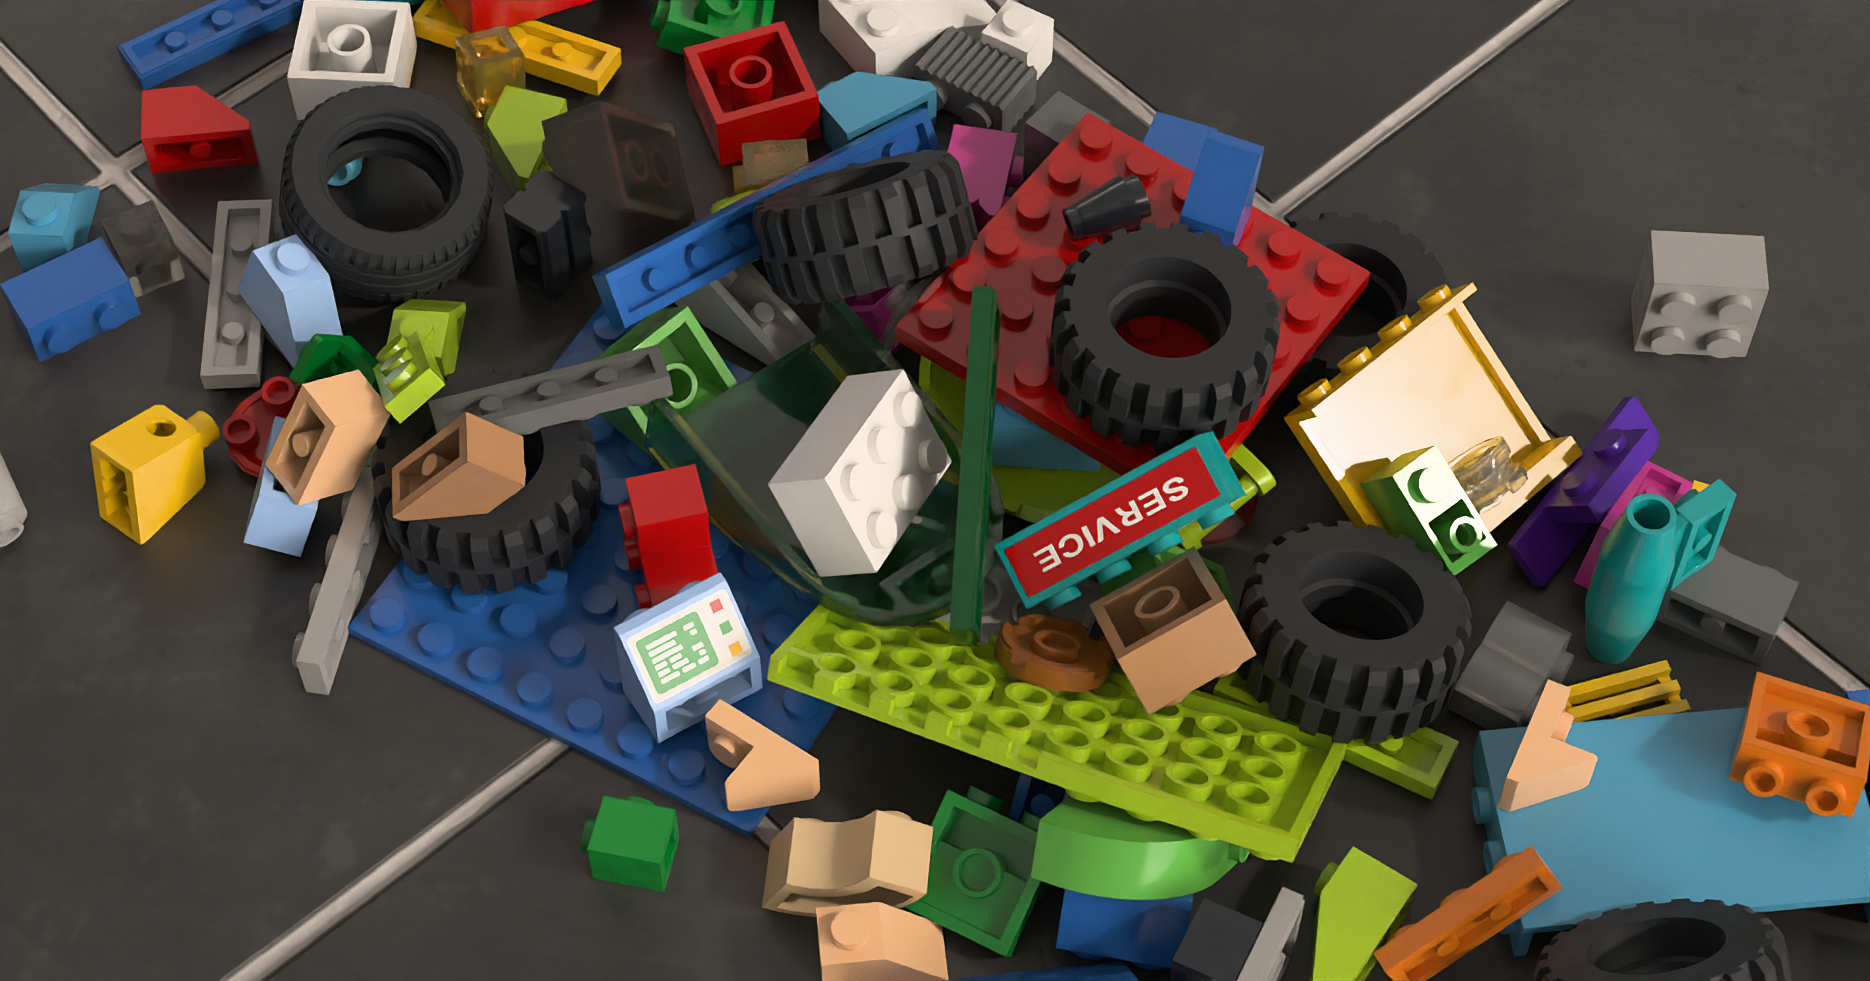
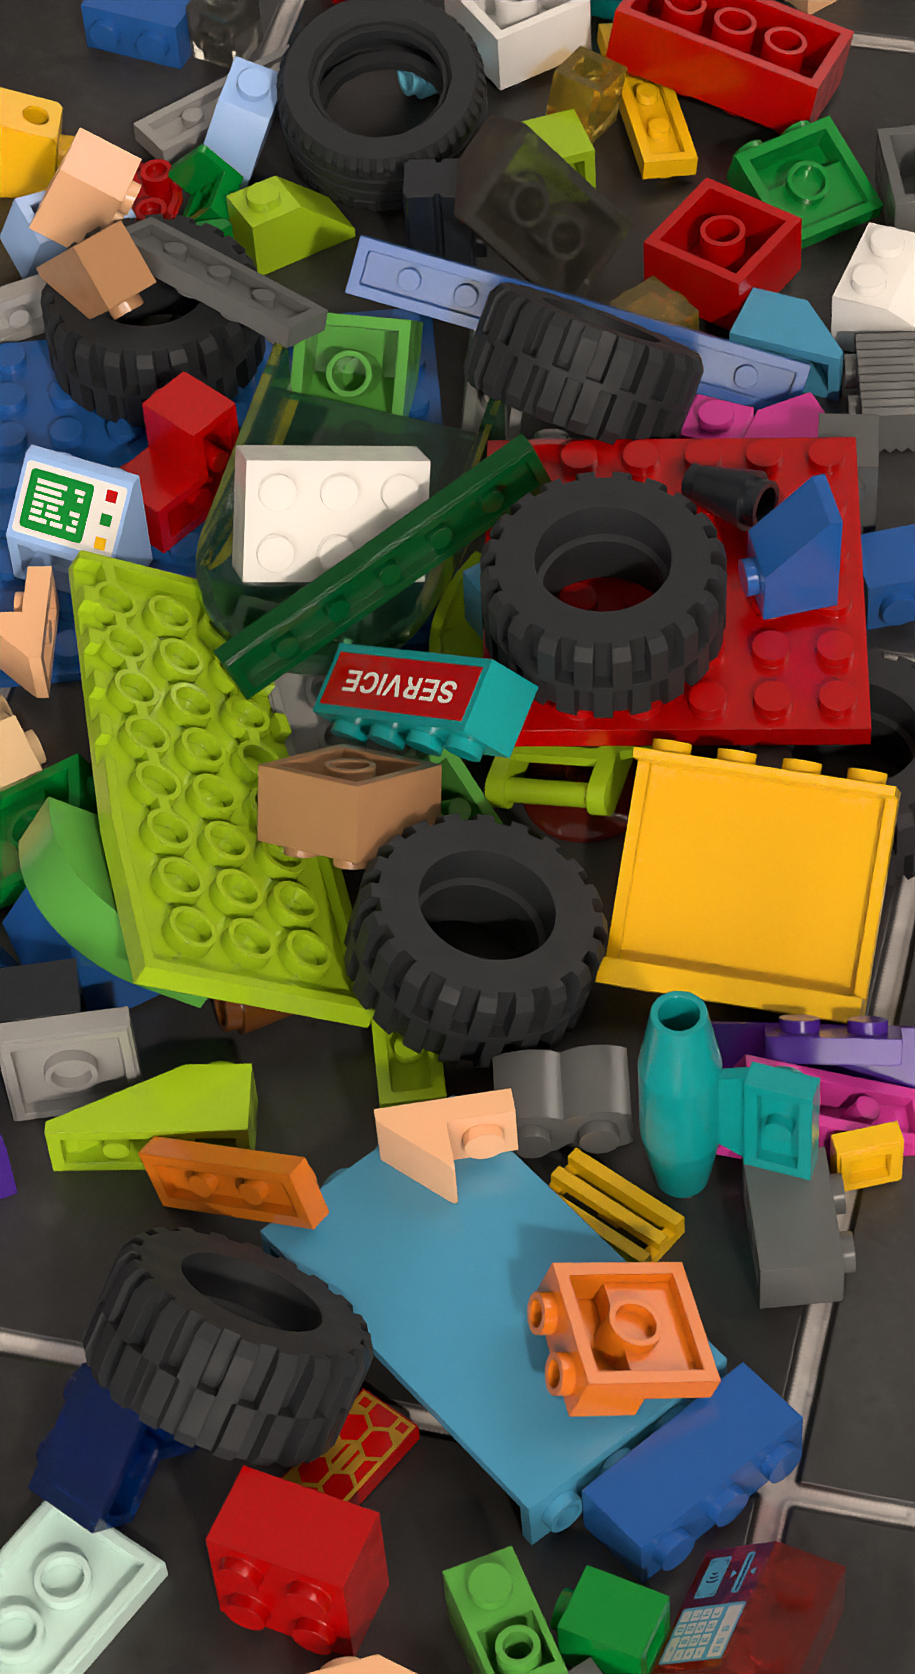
camera: 60 degrees right, 5 degrees down
lime plate [373,331,445,424] -> none
dark orange tile [994,614,1115,692] -> none
bright green slope [1360,445,1497,576] -> none
clear wheel [1448,436,1528,515] -> none

